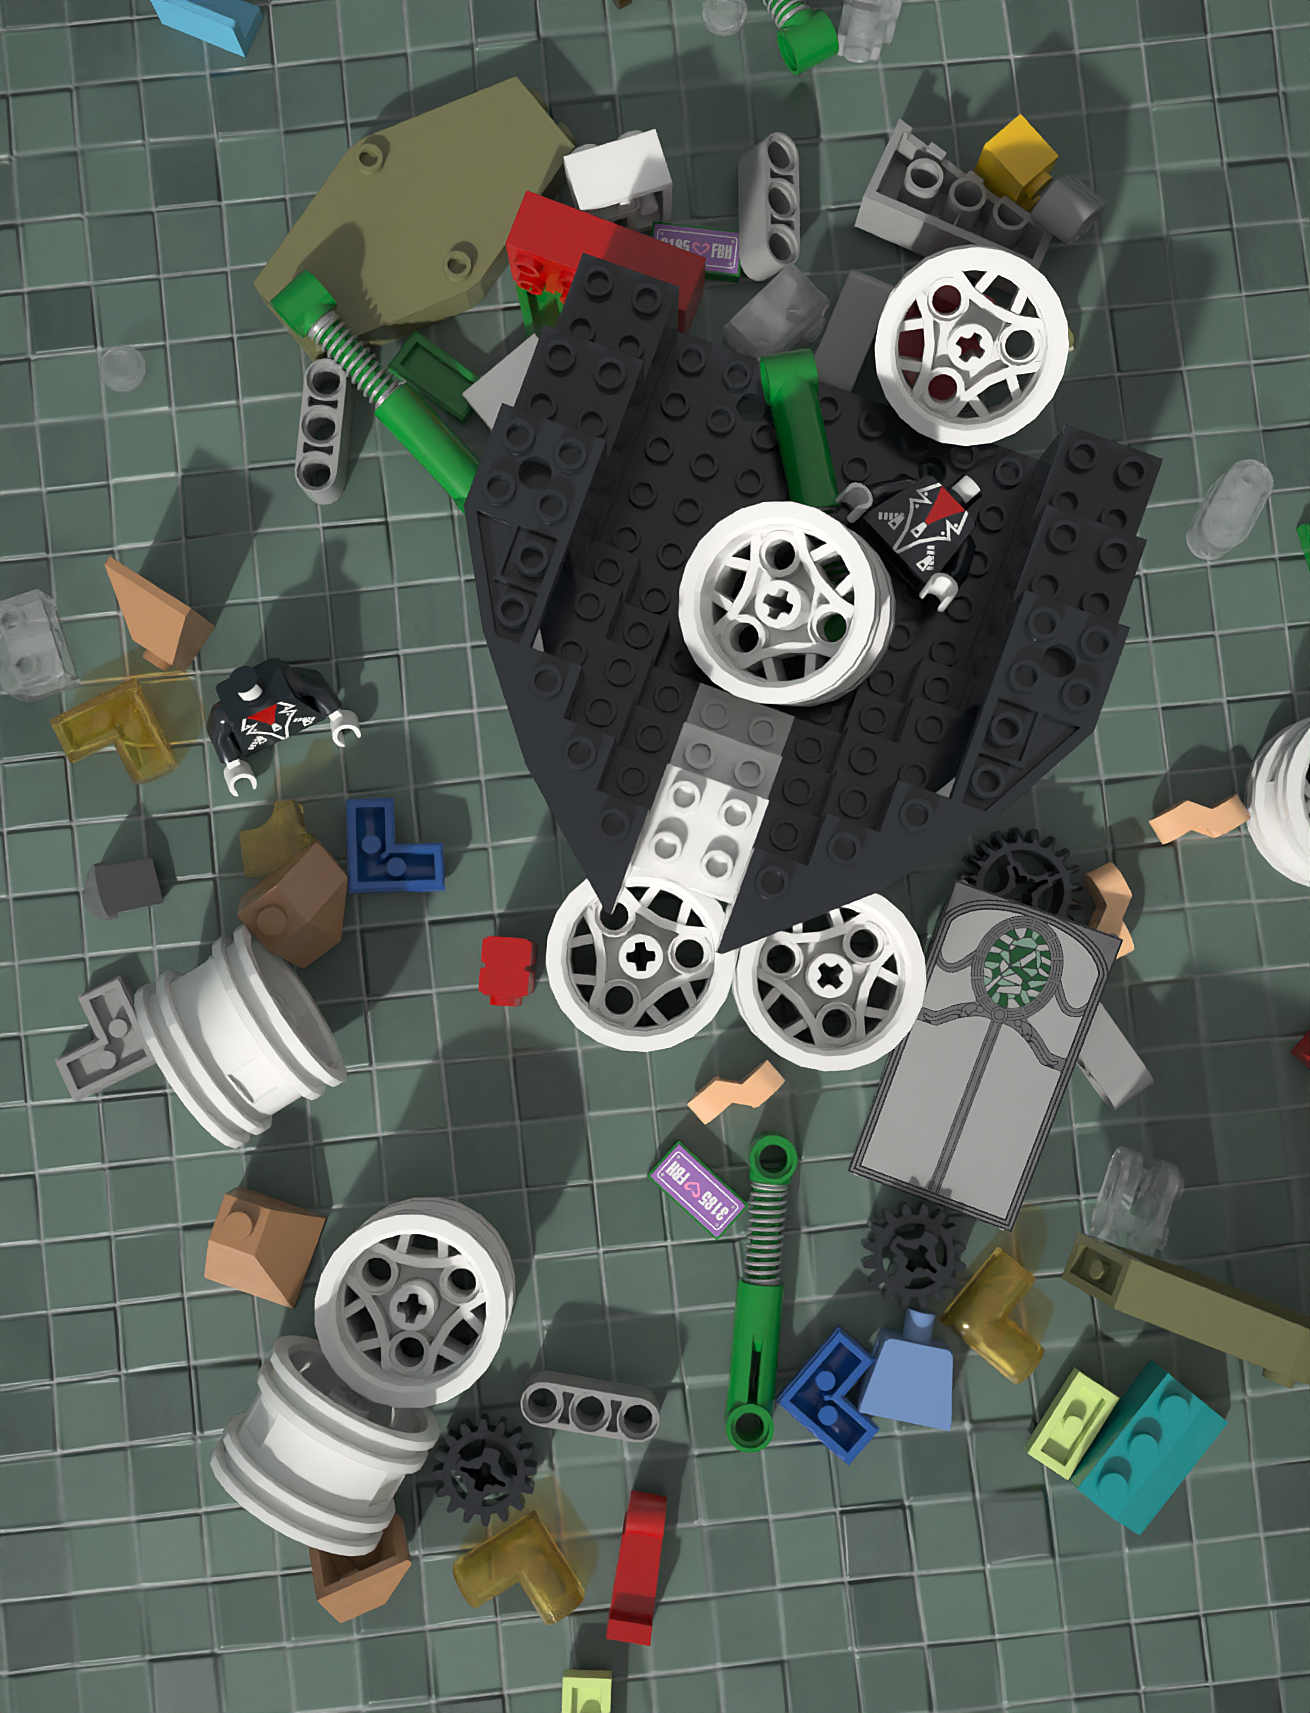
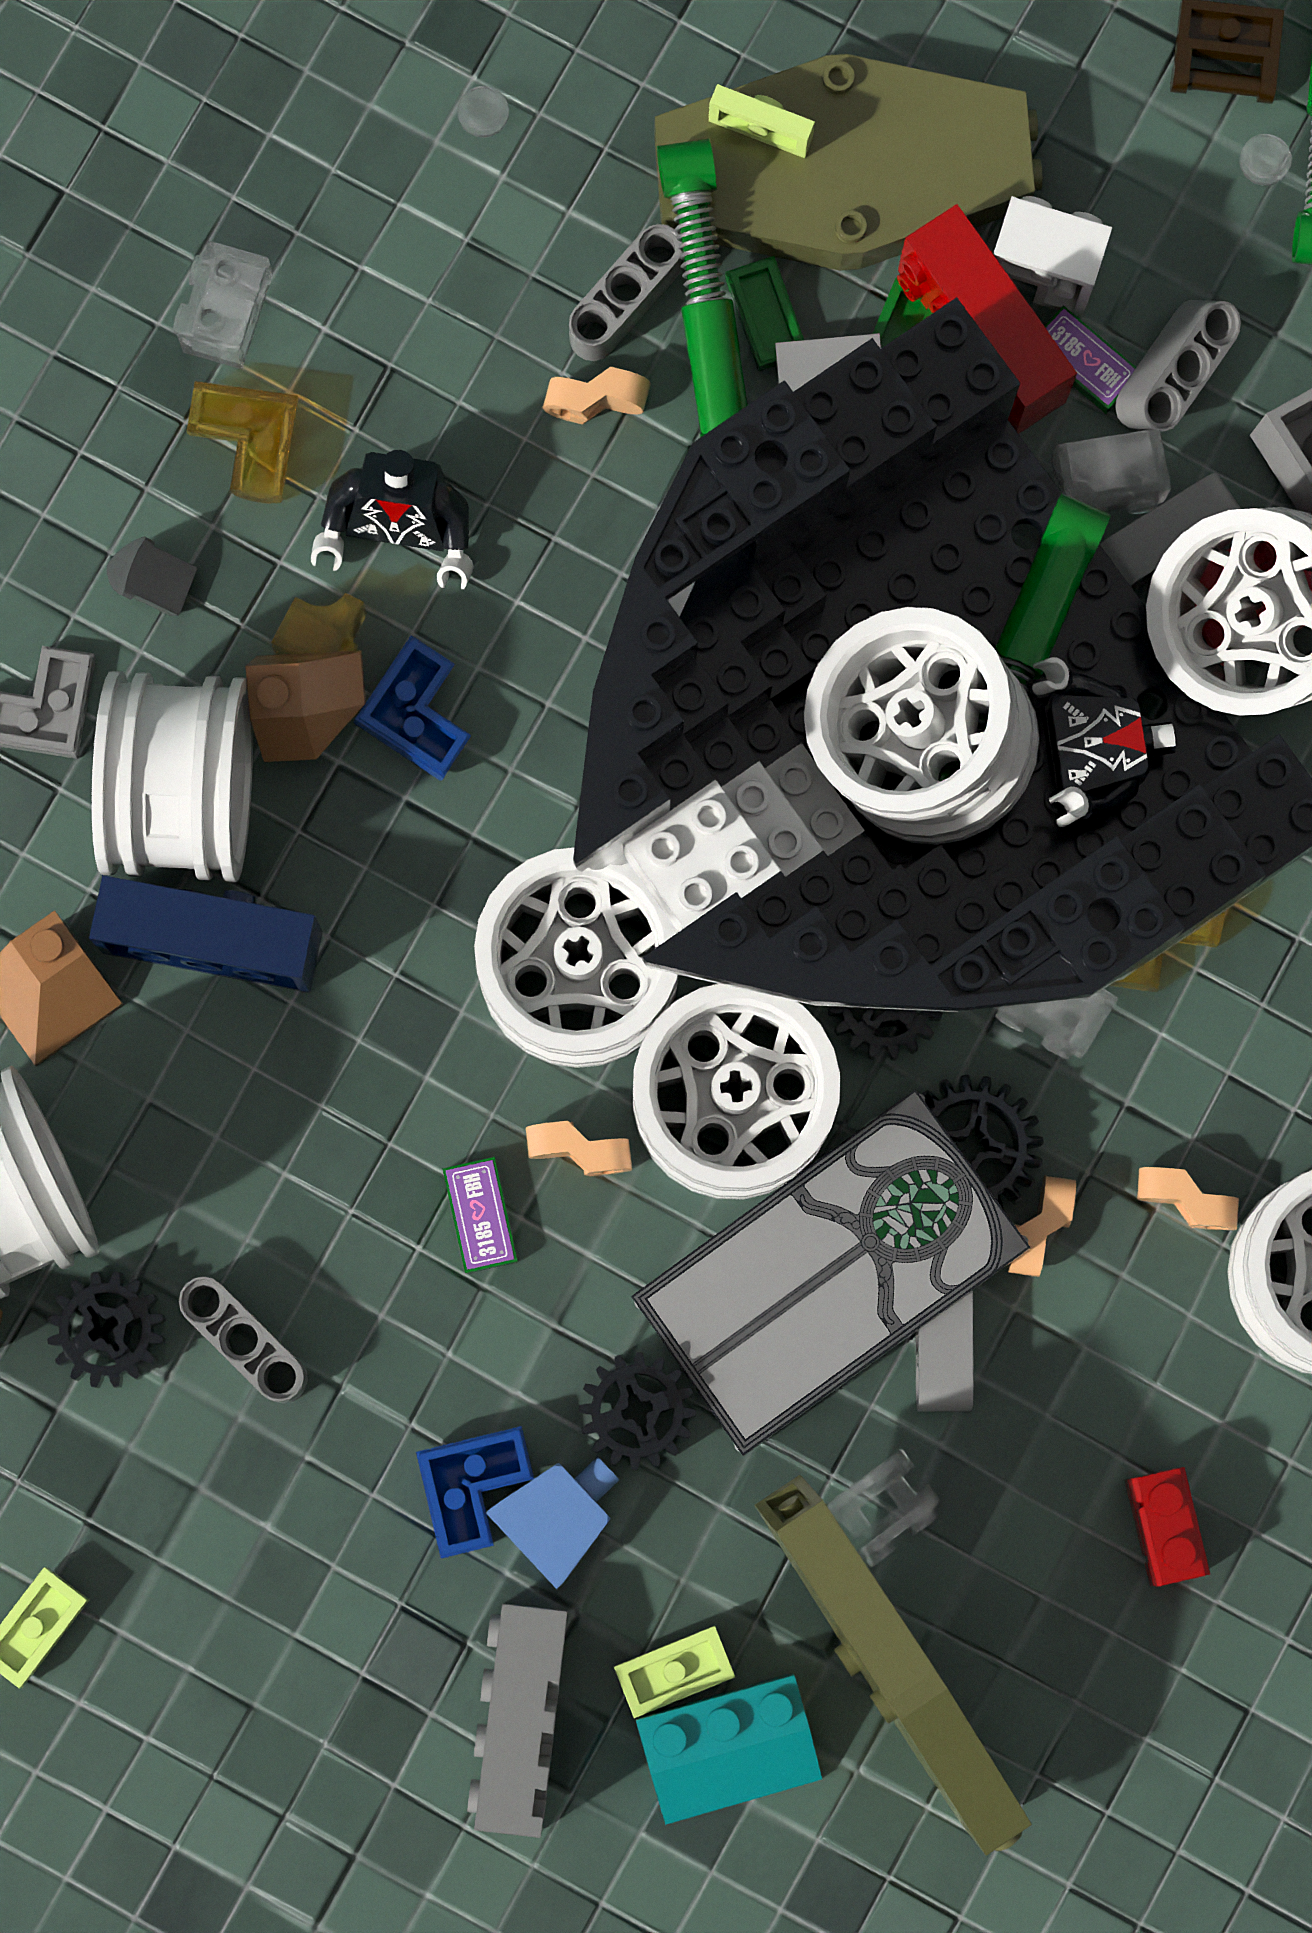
camera: 35 degrees right, 5 degrees down
medium nougat slope [104,556,215,673] -> none
white wheel [315,1197,515,1408] -> none
clear yellow brick [452,1510,585,1625] -> none
red brick [478,936,538,1007] -> none
red leg [606,1490,667,1646] -> none
green piece [724,1130,798,1453] -> none
clear yellow brick [938,1246,1045,1385] -> none
none -> dark blue brick [89,875,323,993]
none -> light grey wedge [467,1603,568,1838]
none -> light nougat piece [542,367,651,425]
none -> yellowish green plate [709,84,815,158]

